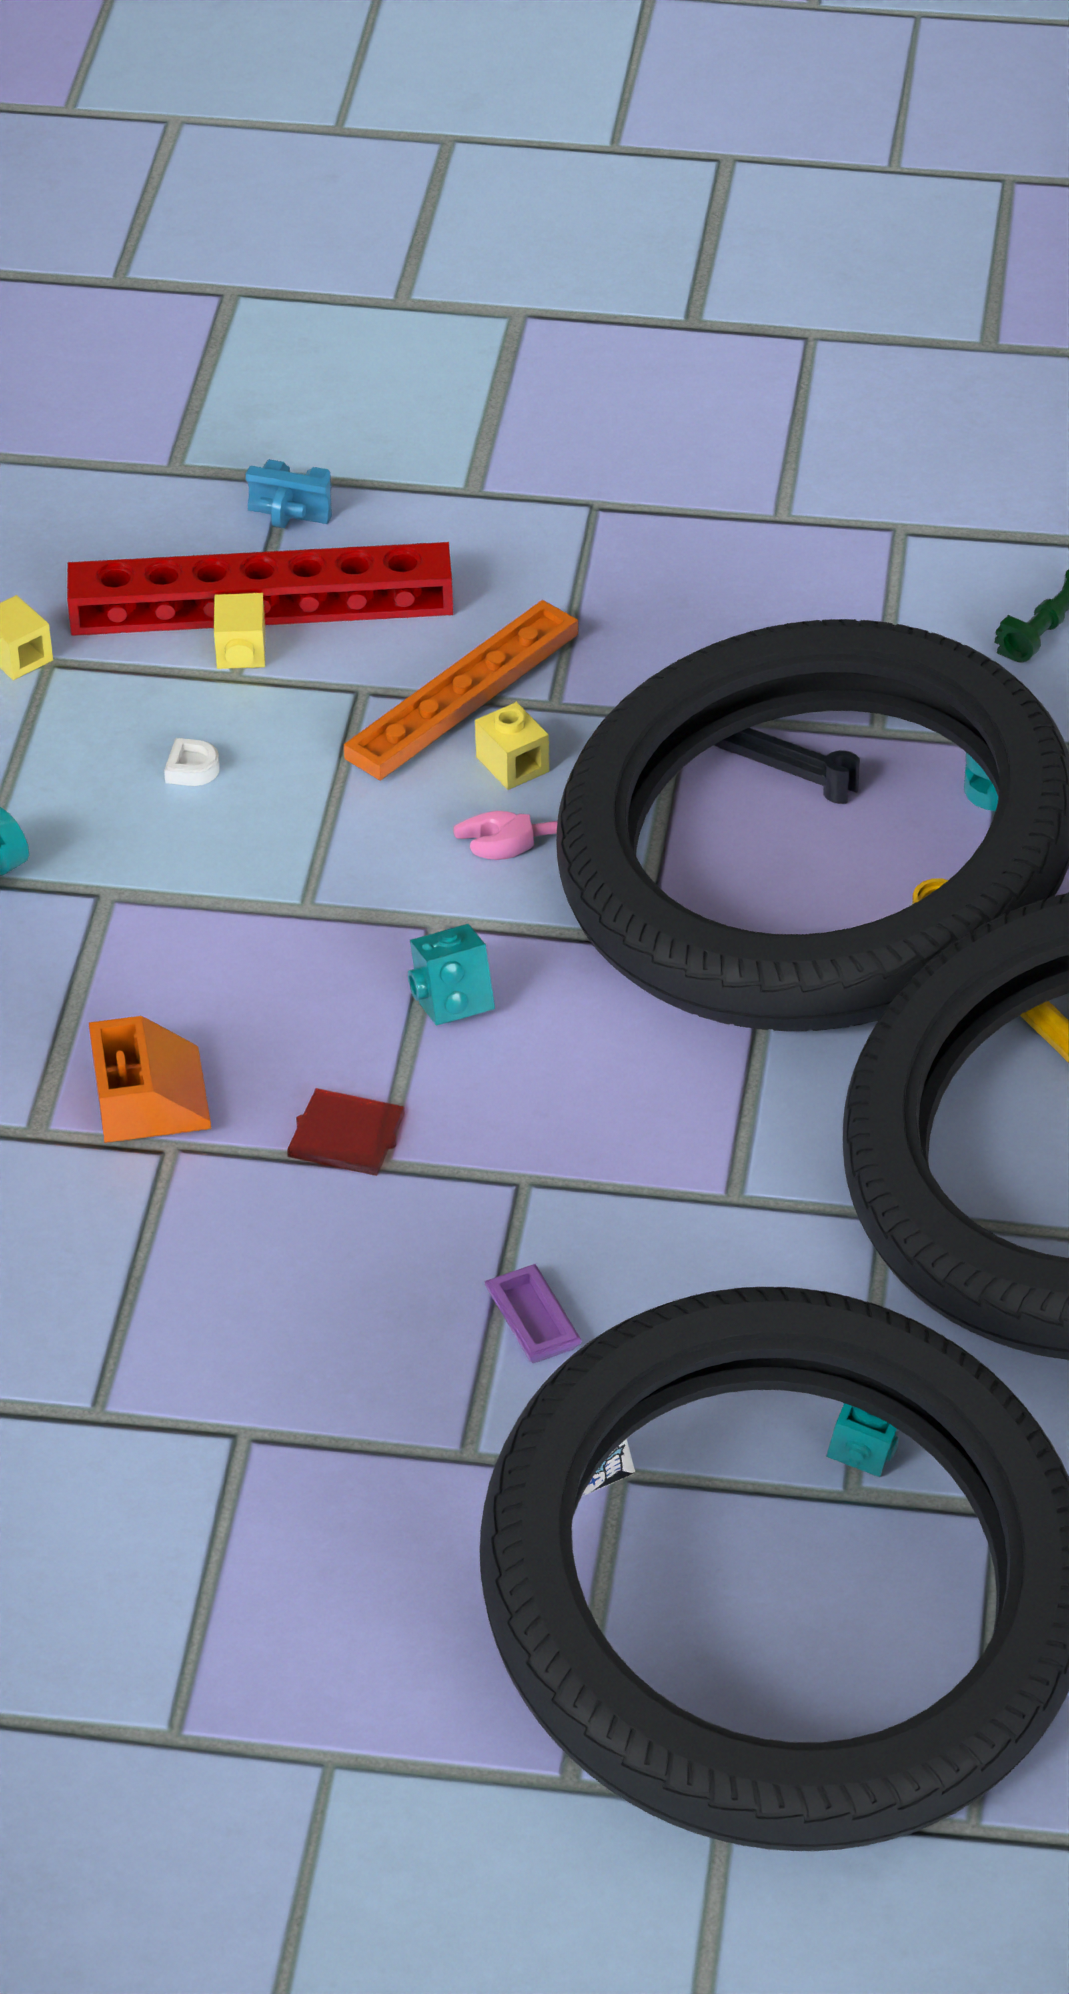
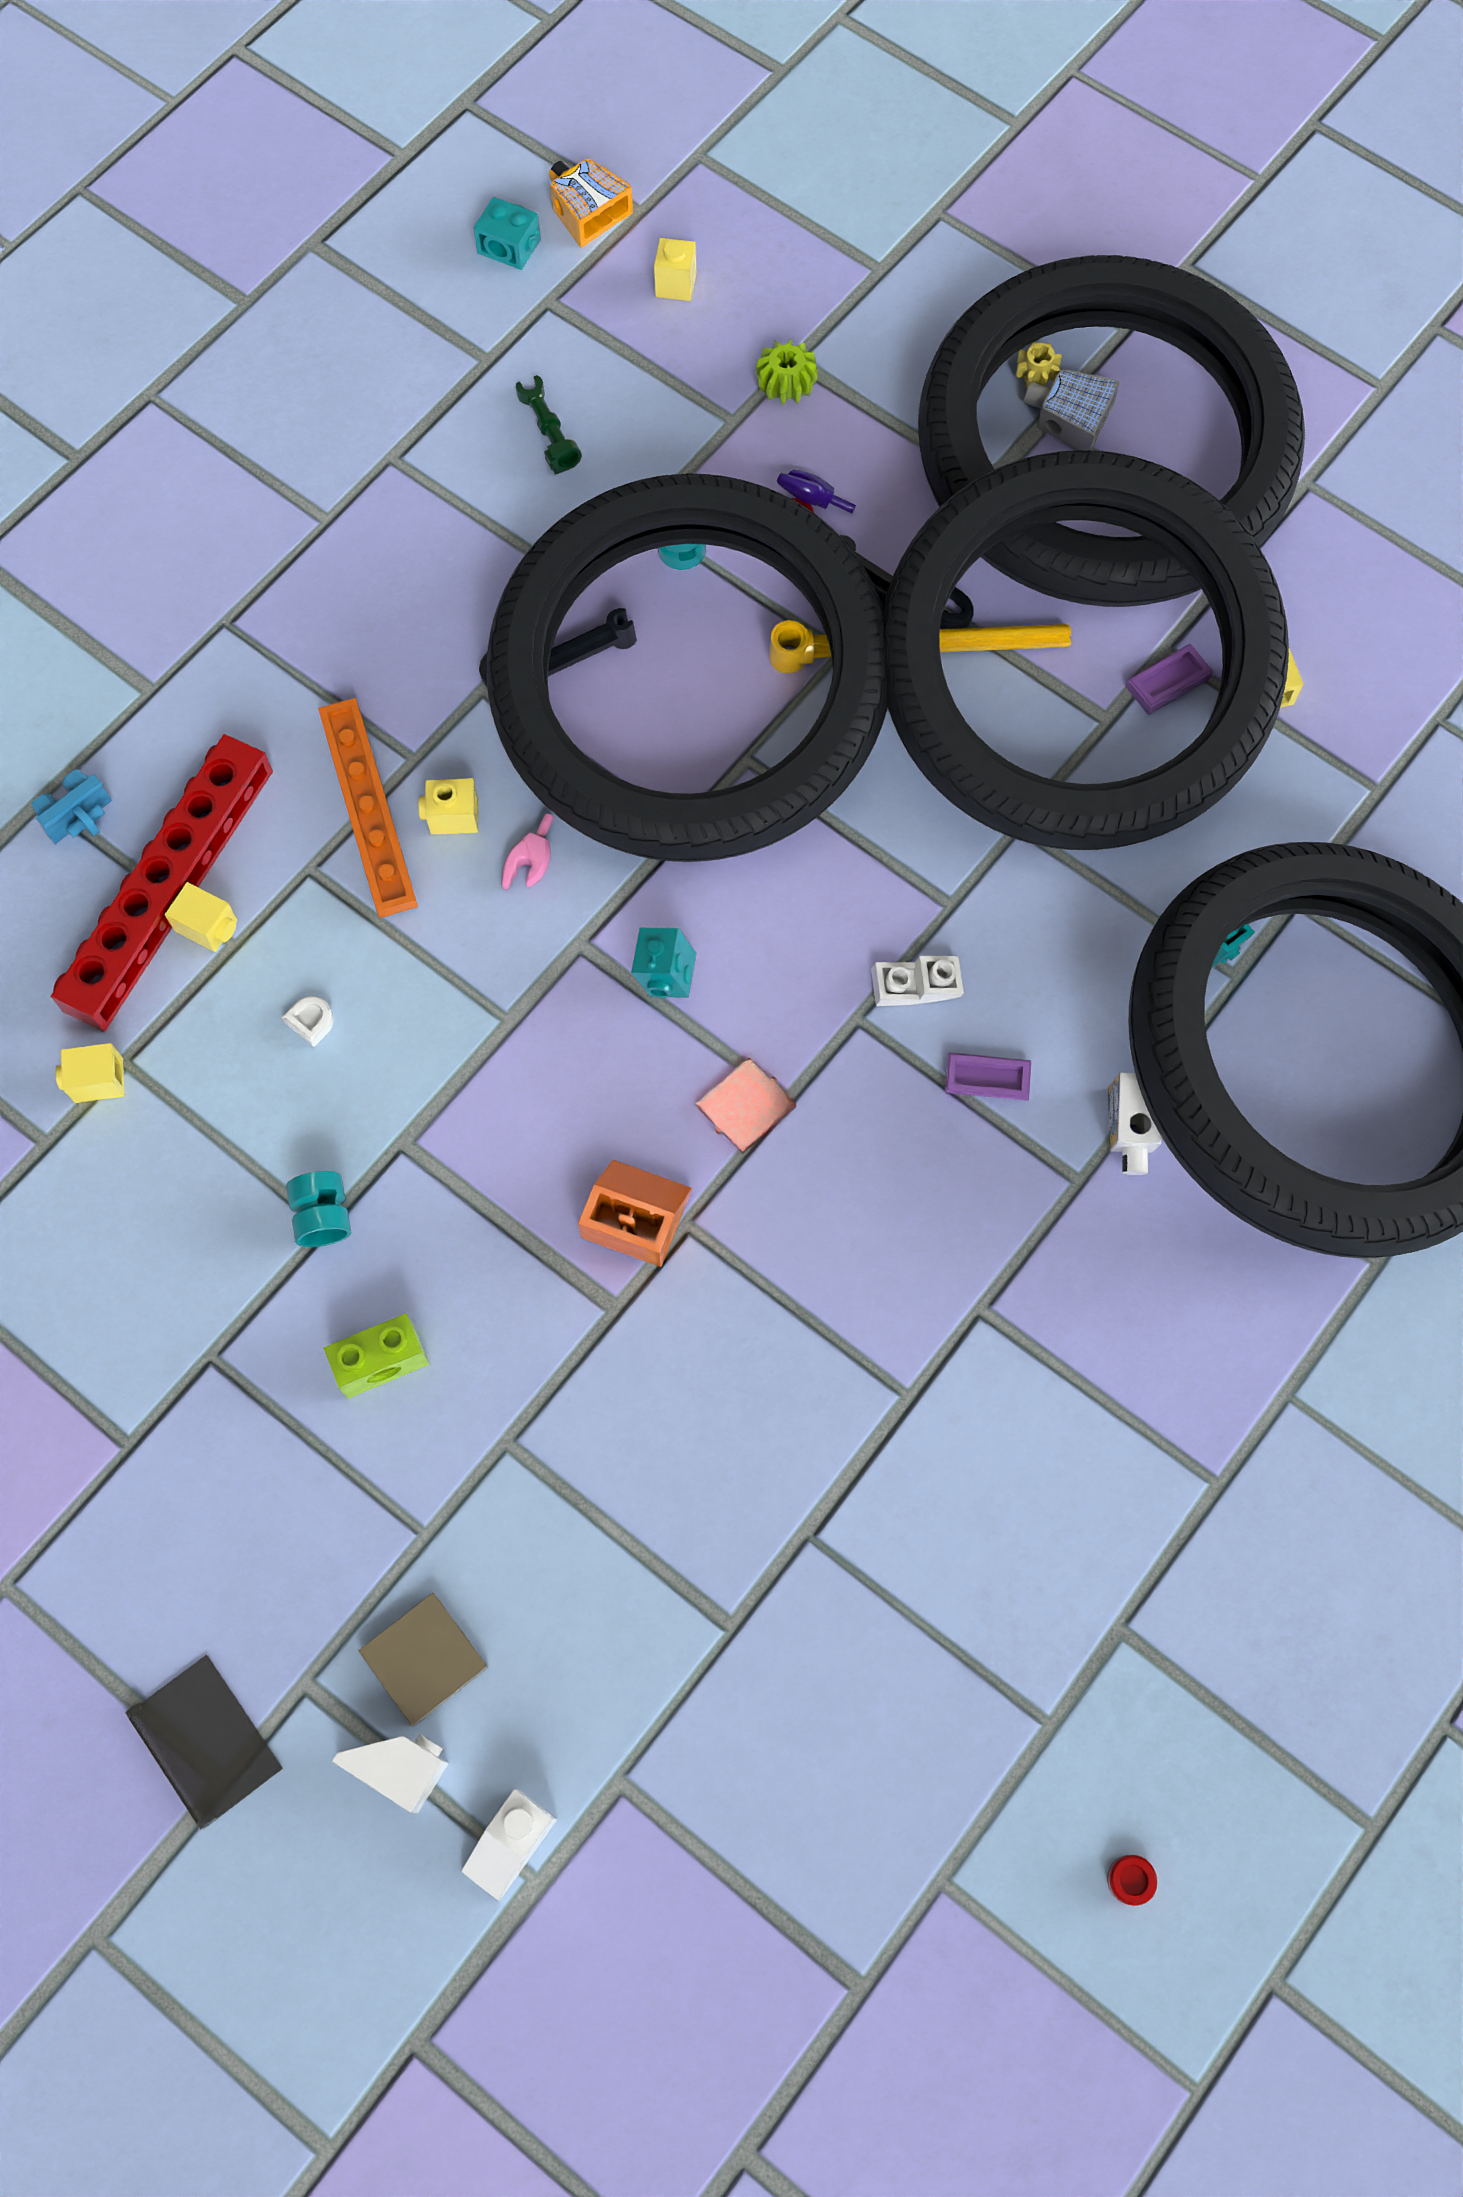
camera: 60 degrees left, 25 degrees up
none -> white slope [871,956,964,1006]

